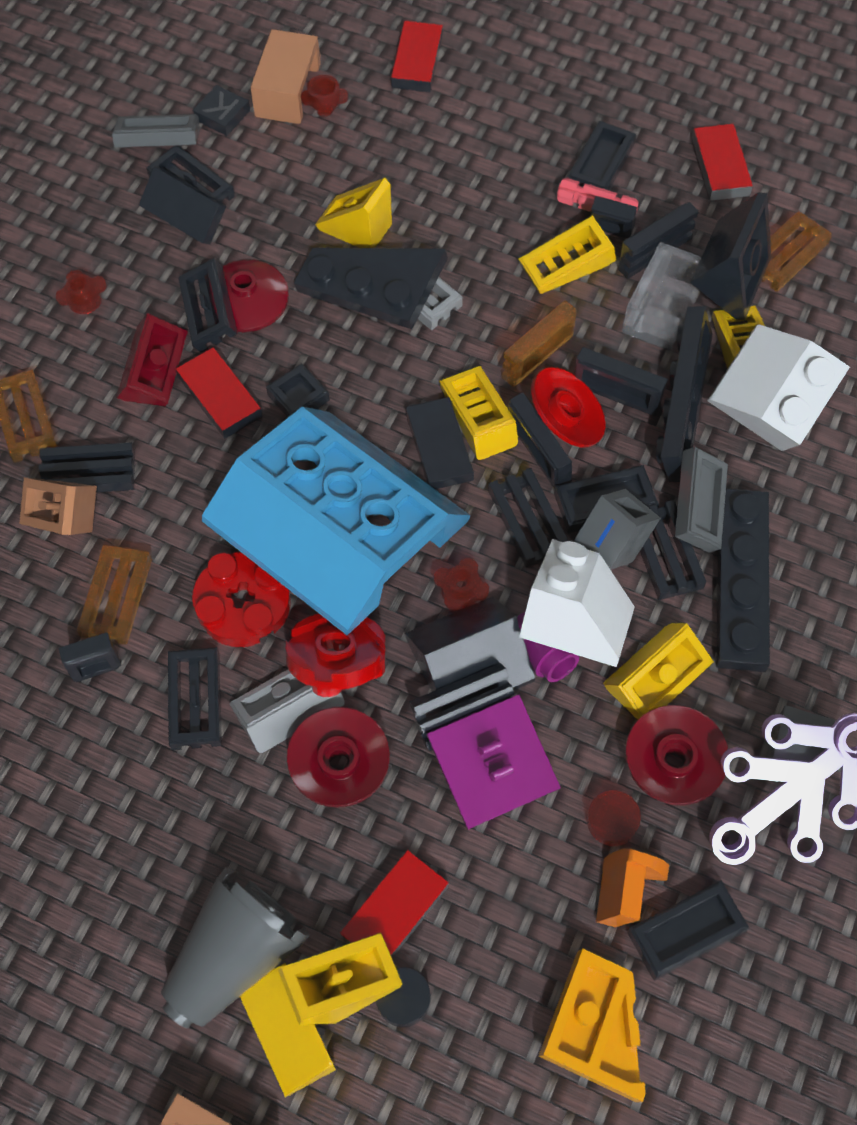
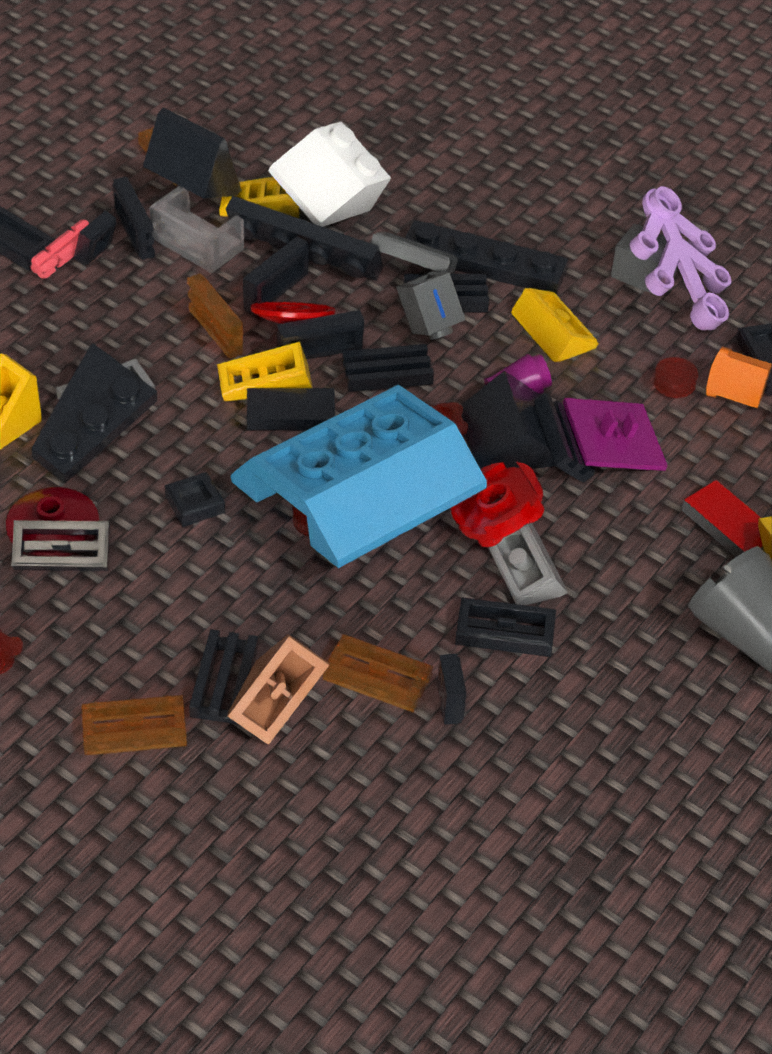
camera: 80 degrees left, 15 degrees down
dark red slope [116,313,188,406] -> none
red tile [176,347,263,439] -> none
red plate [192,552,291,647] -> none
dark red dish [287,707,390,807] -> none
yellow slope [519,215,616,294] -> none
white slope [519,539,635,667] -> none
black tile [554,465,659,533] -> none
dark red dish [625,705,728,805] -> none
red tile [692,124,753,201] -> none

